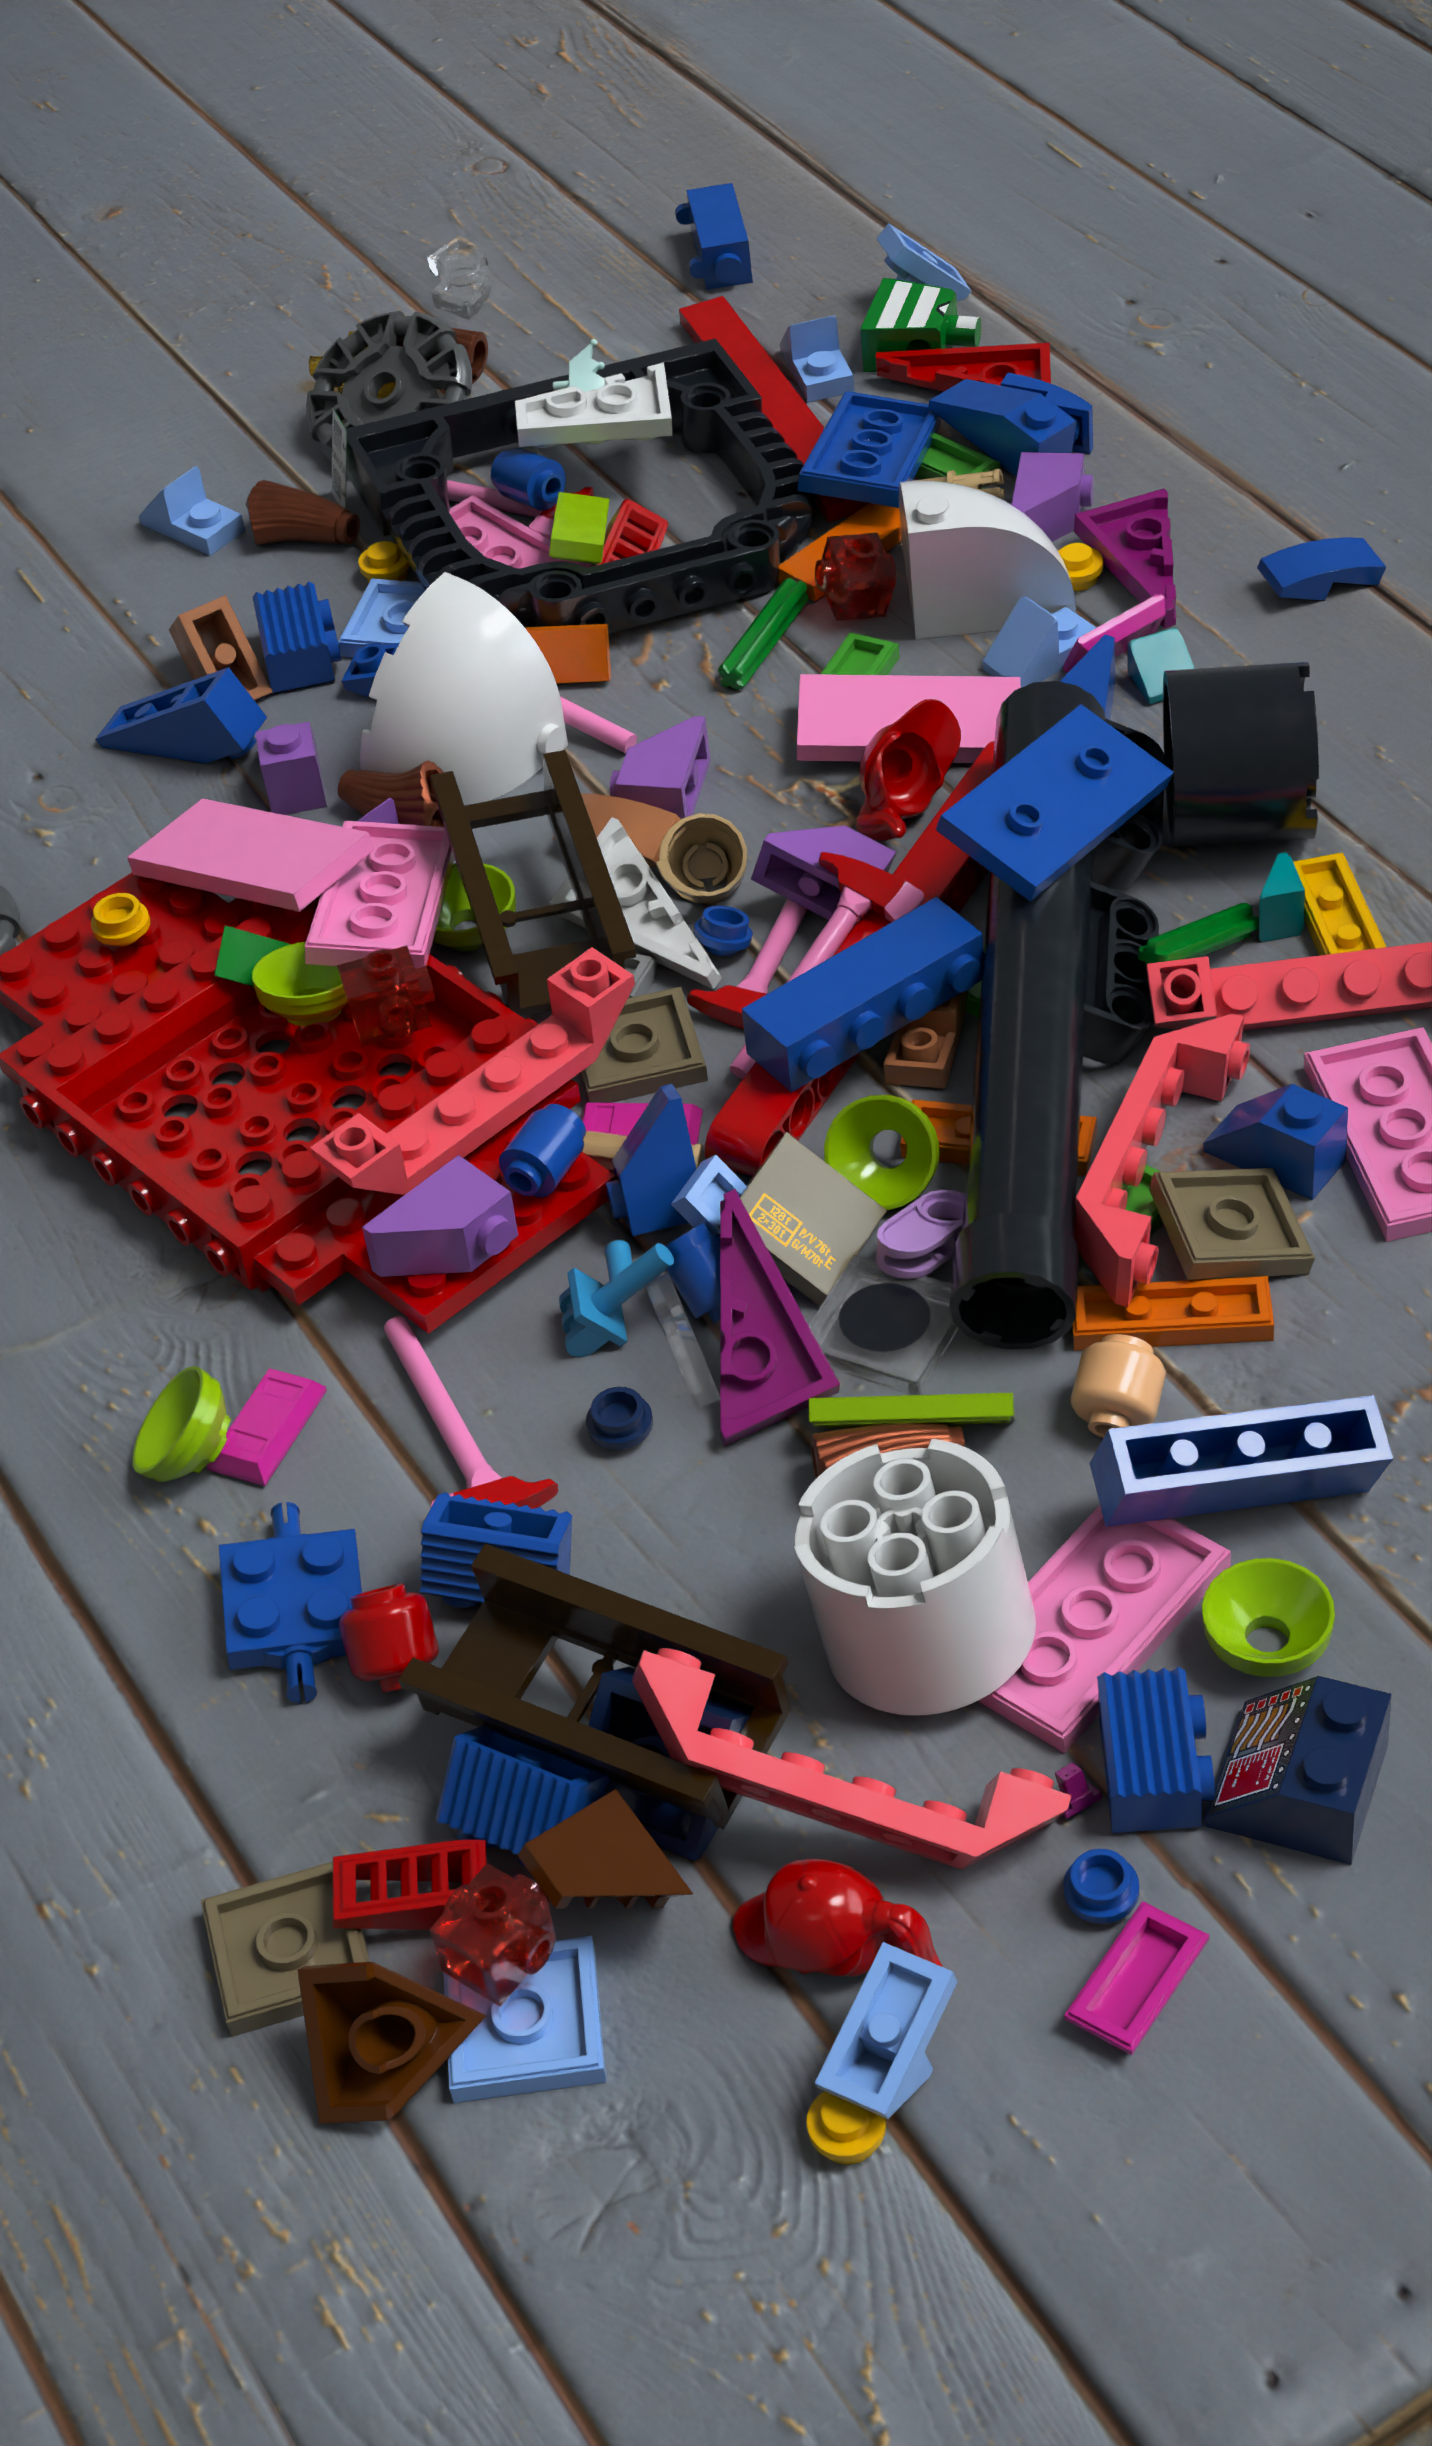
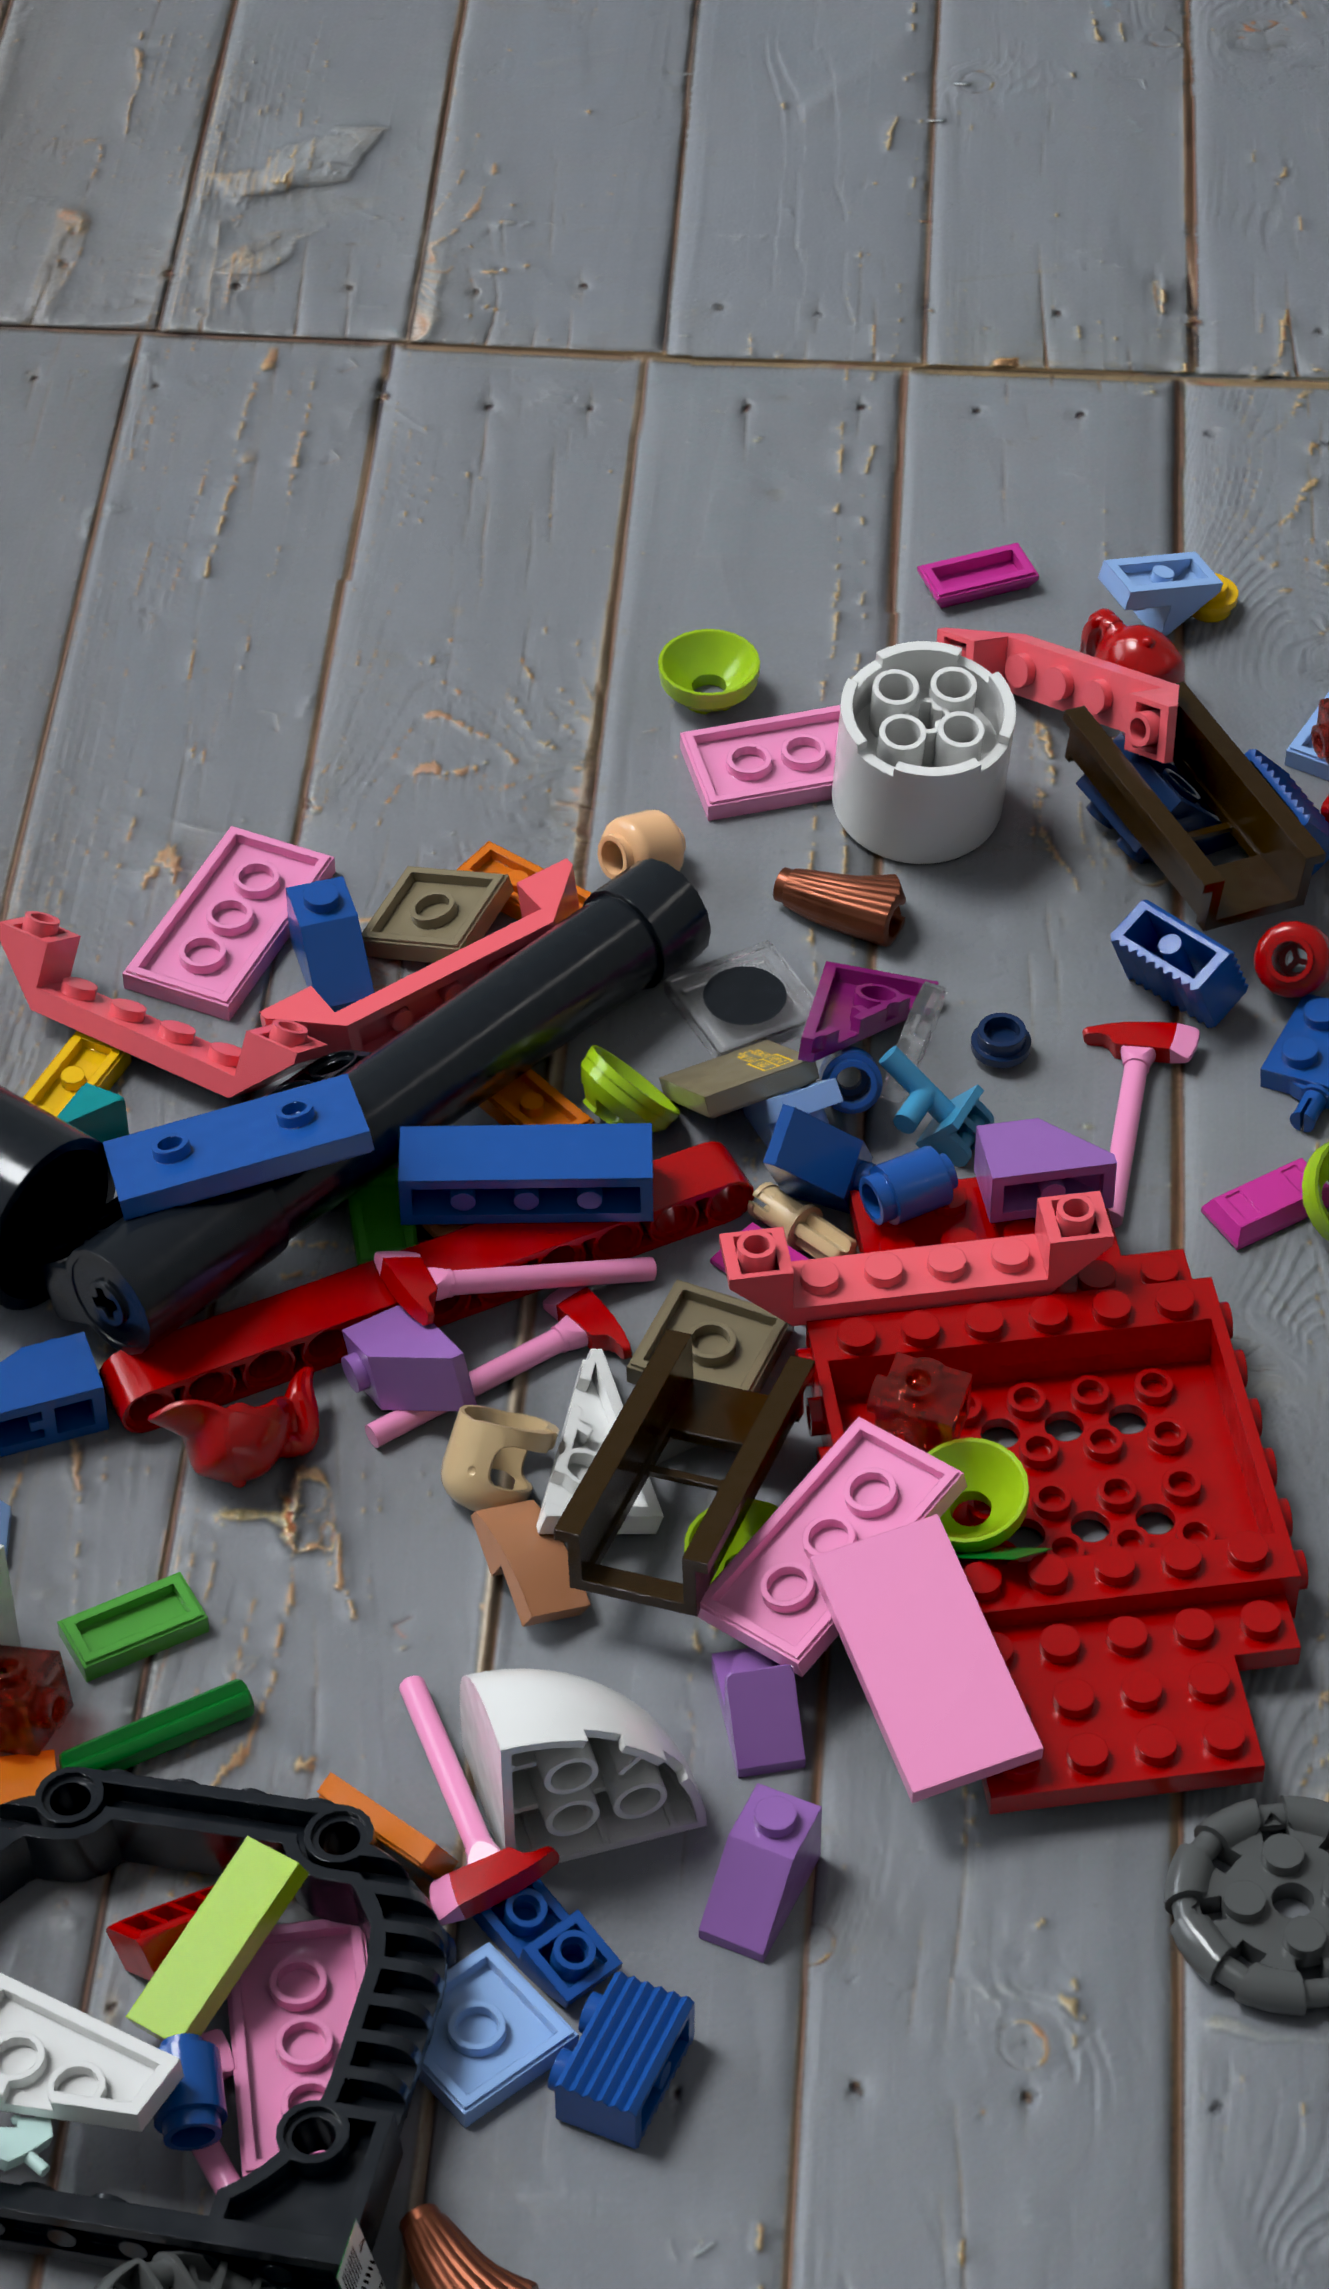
camera: 150 degrees left, 0 degrees up
yellow plate [91,893,150,946] -> none
blue slope [95,667,267,763] -> none
nougat slope [169,595,273,701] -> none
copper piece [338,761,445,827] -> none
yellow plate [358,541,410,583] -> none
reddish brown slope [518,1789,693,1908] -> none
medium lavender slope [610,716,711,819] -> none
blue plate [693,906,753,956] -> none
bright pink tile [797,674,1021,763] -> none
lime tile [809,1392,1015,1428] -> none
lavender piece [876,1190,965,1279] -> none
blue plate [1063,1849,1139,1924] -> none
blue brick [1089,1395,1393,1527] -> none
blue brick [1097,1667,1215,1833] -> none
green axle [1138,903,1259,964] -> none
dark blue slope [1205,1676,1392,1865] -> none

